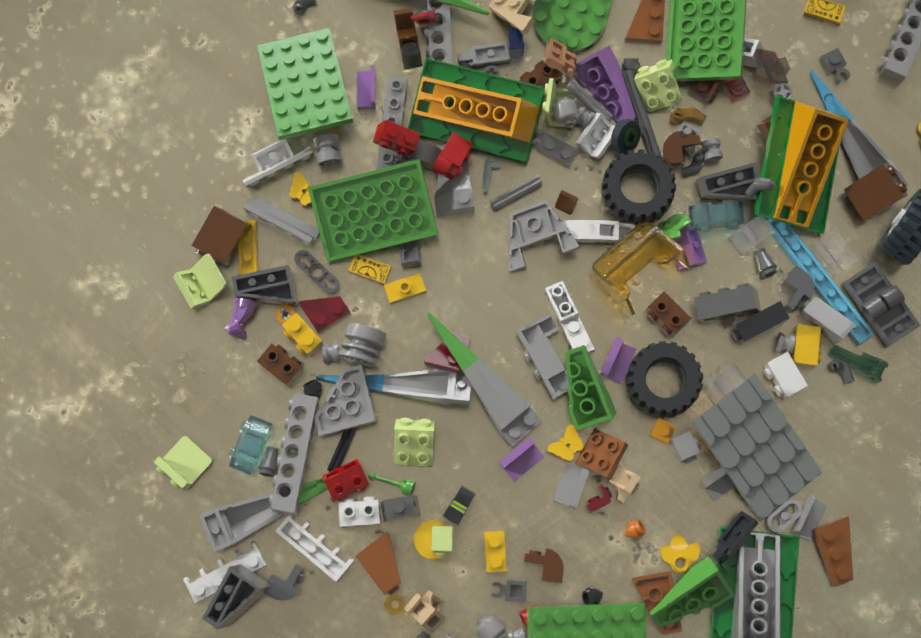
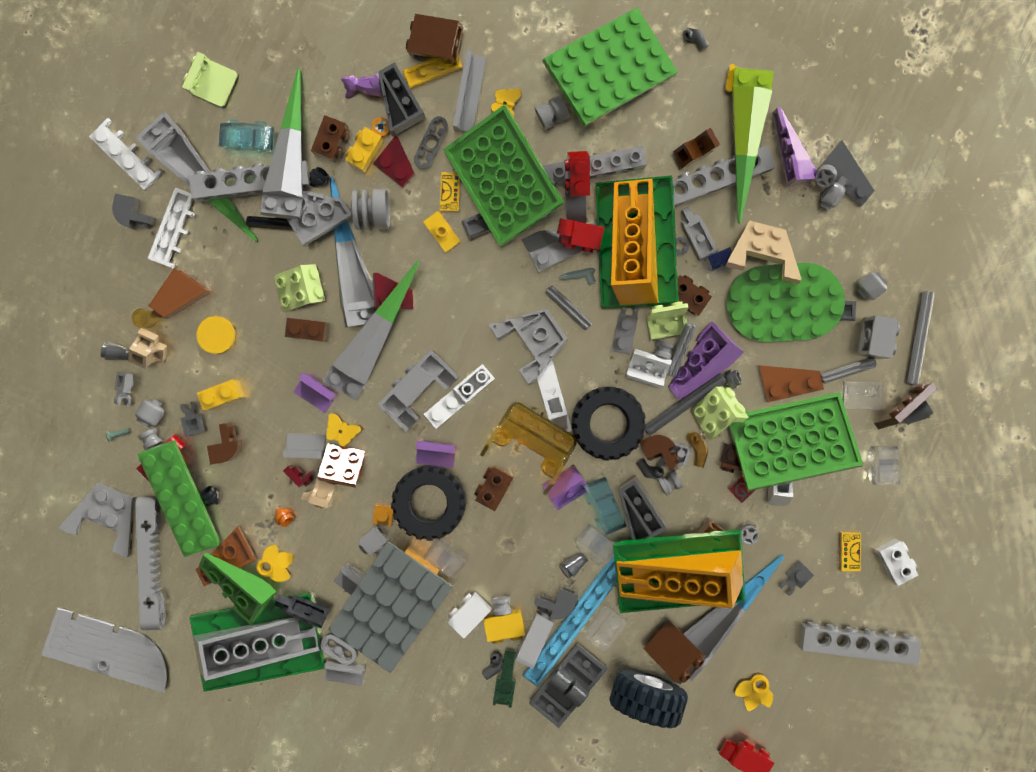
camera: 70 degrees right, 10 degrees up
yellowish green bracket [173,254,226,309] -> none
dark grey wedge [202,564,272,629] -> none
white bracket [243,139,313,186] -> none
dark grey cone [258,447,278,477] -> none
red brick [321,459,370,502] -> none
light grey wheel [322,342,340,363] -> none
white brick [339,497,381,528] -> none
medium lavender panel [357,66,376,109] -> none
bright green hinge [368,473,416,495] -> none
dark grey torso [381,495,421,522] -> none
clear smoke bracket [400,43,423,70] -> none
red slope [411,9,436,26] -> none
yellowish green brick [431,526,453,556] -> none
black leg [443,485,476,526] -> none
nougat plate [544,38,577,78] -> none
light grey head [552,97,579,127] -> none
reddish brown slope [555,190,578,215] -> none
bright green wedge [566,345,617,431] -> none
black wheel [611,119,641,153] -> none
bright green plate [655,213,692,239] -> none
dark grey wedge [694,283,761,322] -> none
black slope [732,301,790,345] -> none
dark grey arm [745,178,775,198] -> none
clear smoke piece [756,48,791,84] -> none
dark orange wing [812,516,853,587] -> none
none -> light grey plate [260,68,303,219]
none -> reddish brown brick [285,318,329,342]

